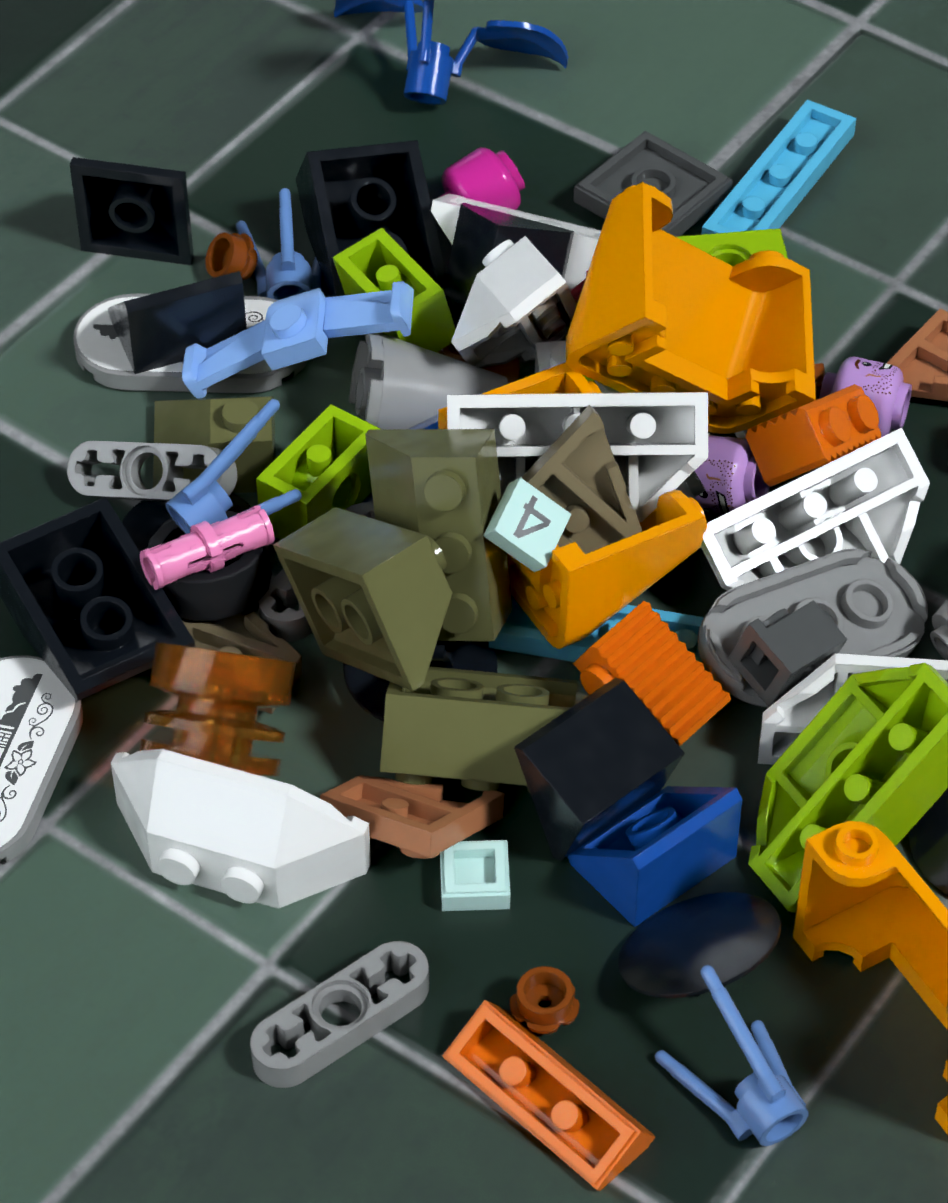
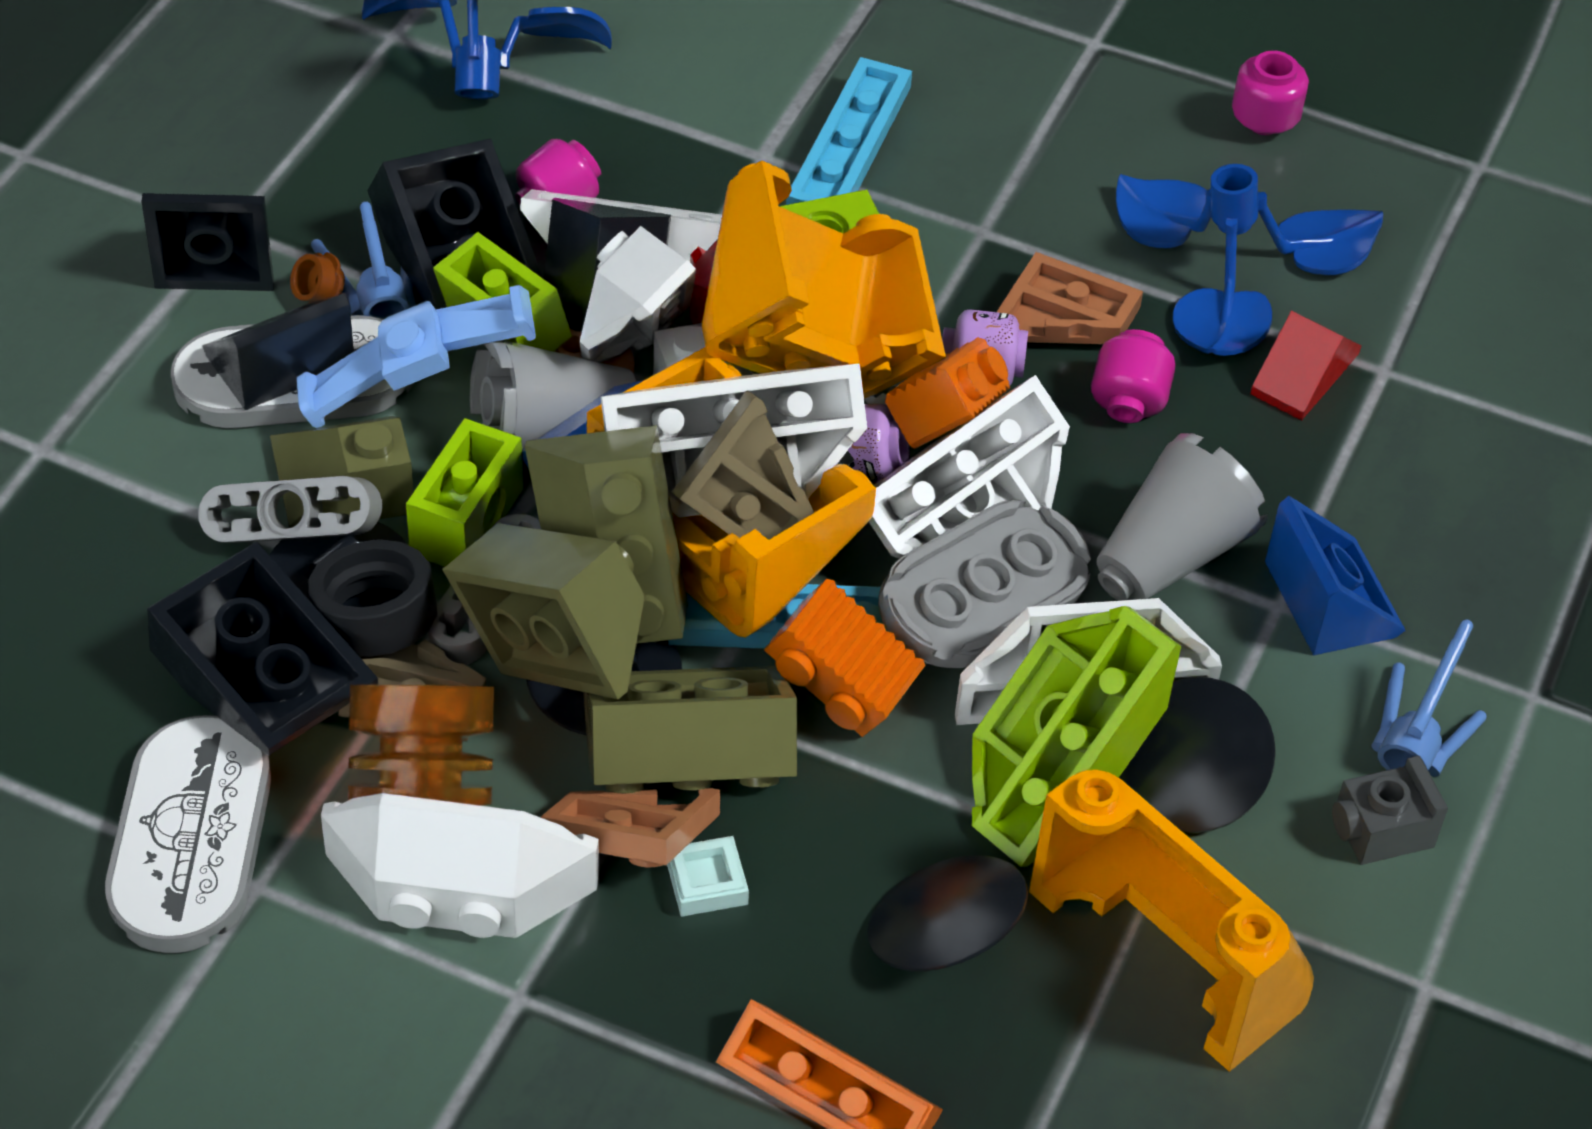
camera: 15 degrees left, 0 degrees up
bright pink pin [140,505,275,590] -> none
medium blue plant [165,399,302,534] -> none
light grey beam [250,941,429,1088] -> none
light aqua tile [483,477,571,573] -> none
dark orange plate [510,966,580,1034] -> none
black slope [514,677,685,861] -> none
blue slope [567,786,742,928] -> none
dark grey plate [574,131,733,237] -> none
medium blue plant [655,965,809,1146] -> none
dark grey brick [727,600,848,707] -> none

